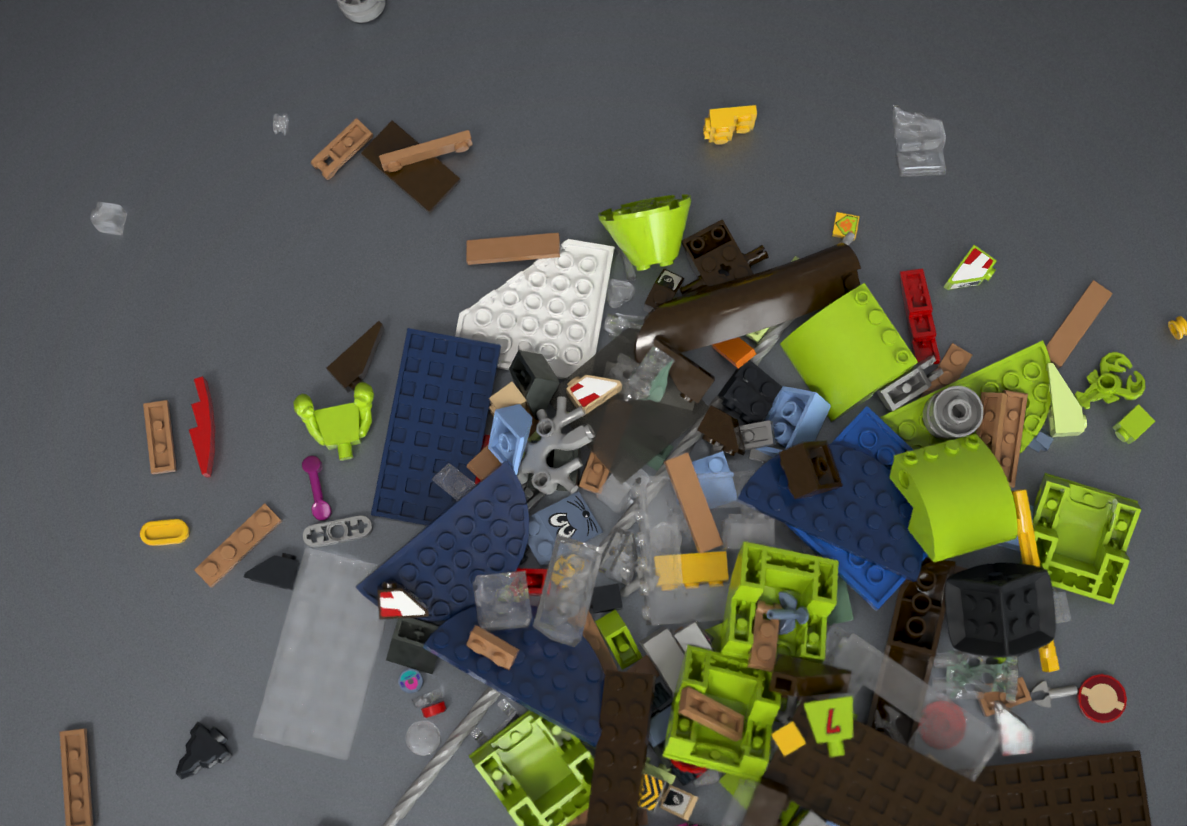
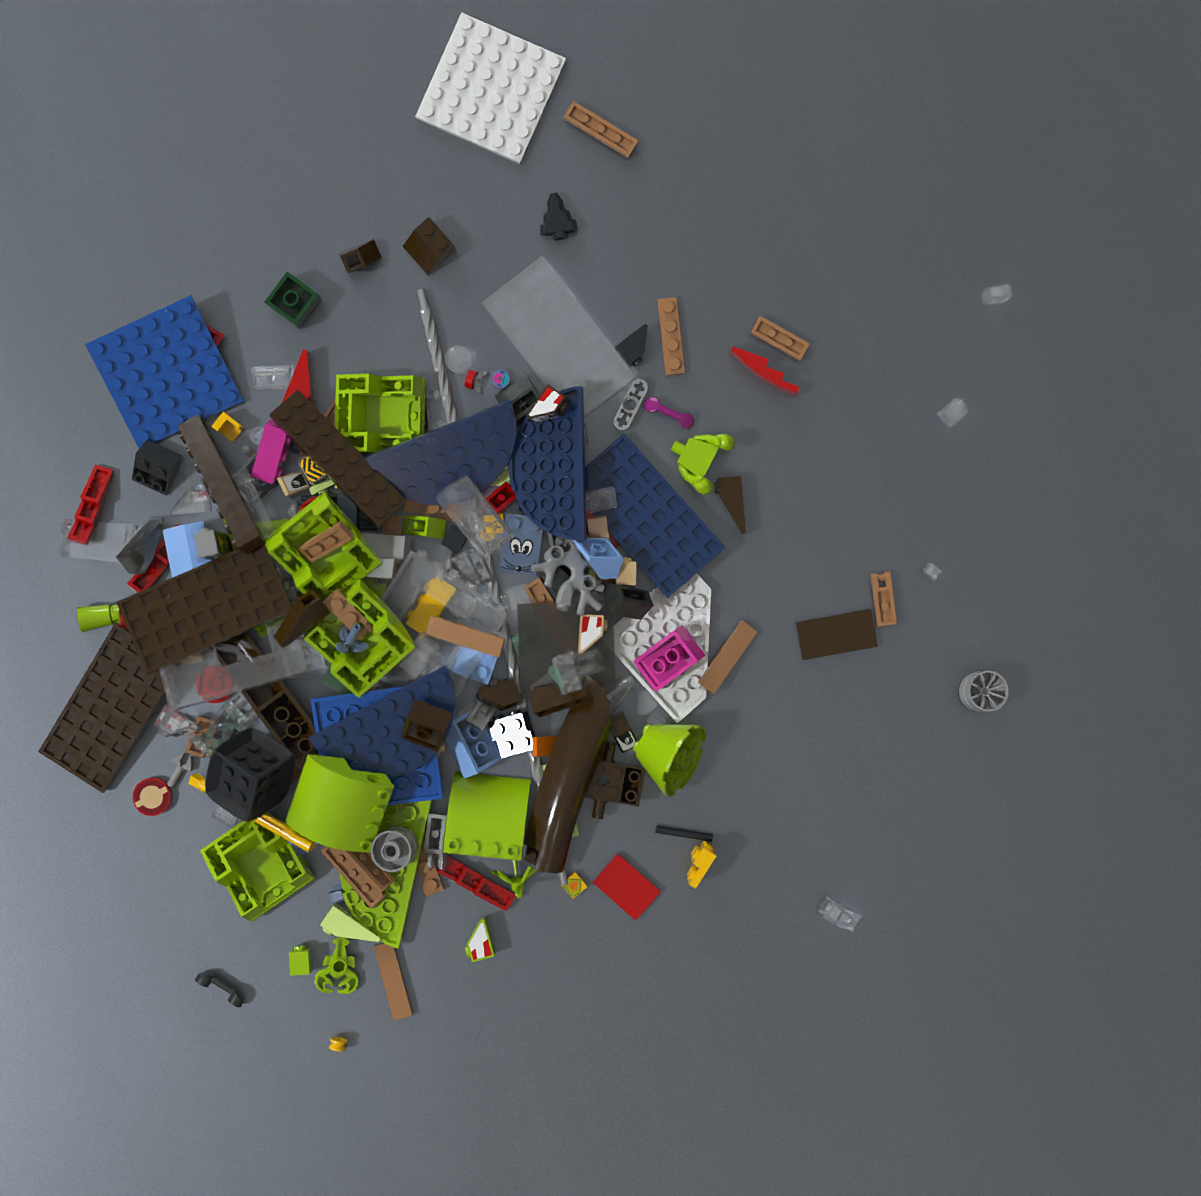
camera: 125 degrees right, 10 degrees up
yellow tile [140,519,190,546] -> none
medium nougat plate [379,130,473,172] -> none
medium nougat plate [467,625,519,670] -> none
clear brick [473,571,532,631] -> none
yellow tile [771,721,806,756] -> none
lime torso [804,696,853,757] -> none
clear slope [892,106,946,177] -> none
none -> lime plant [491,860,538,898]
none -> red tile [592,853,661,921]
none -> dark pink slope [633,625,706,692]
none -> black bar [655,825,713,842]

